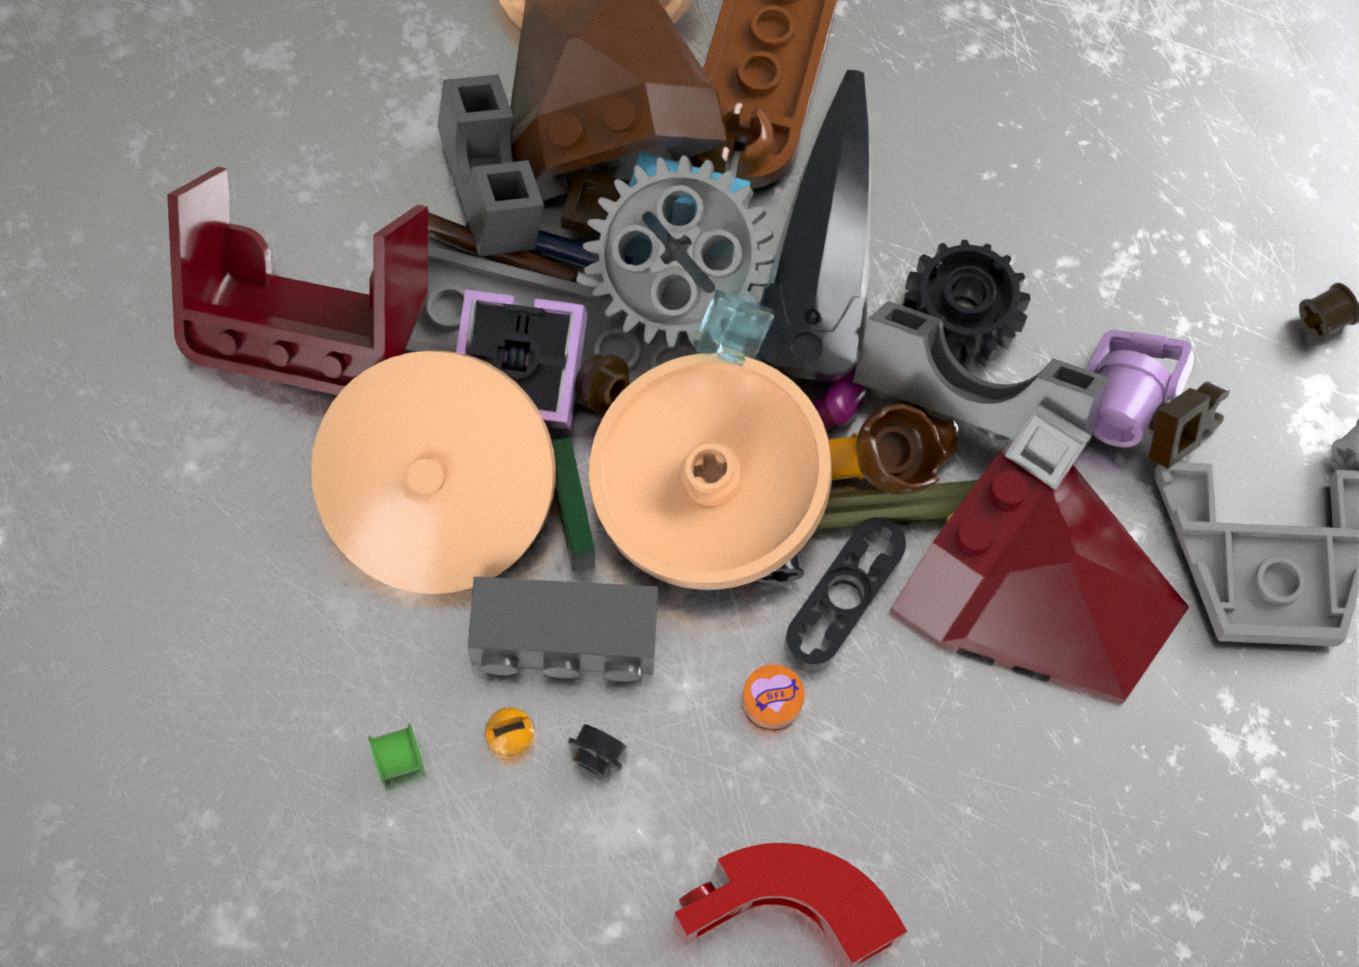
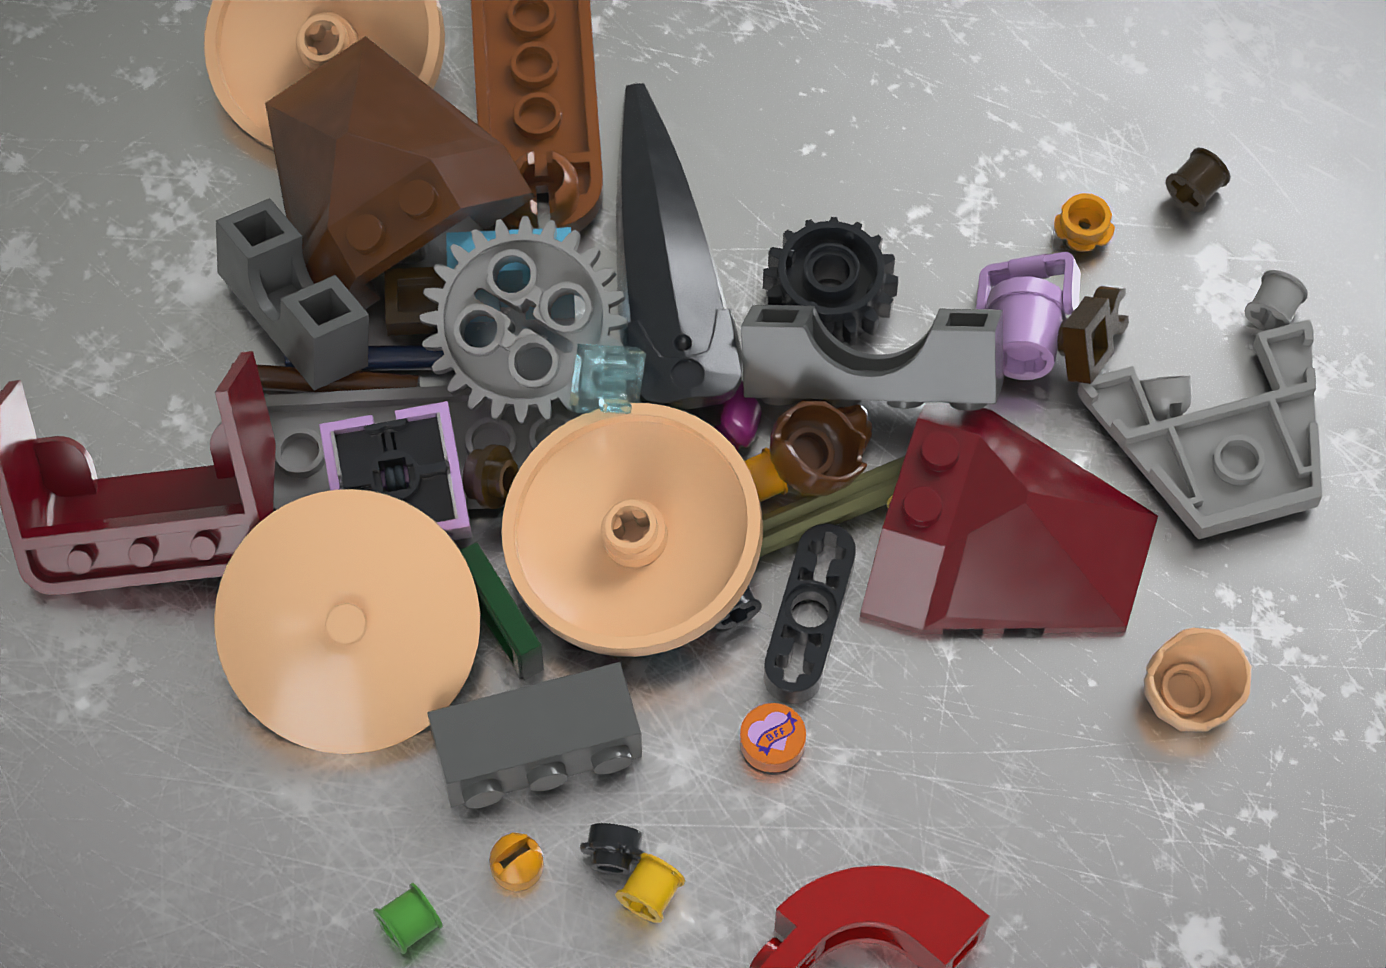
camera: 15 degrees left, 5 degrees down
light grey tile [1005,403,1091,490] -> none
none -> yellow axle [615,853,686,923]
none -> light orange plate [1054,193,1115,252]
none -> light grey hinge [1140,376,1192,421]
none -> light nougat hair [1143,628,1252,732]

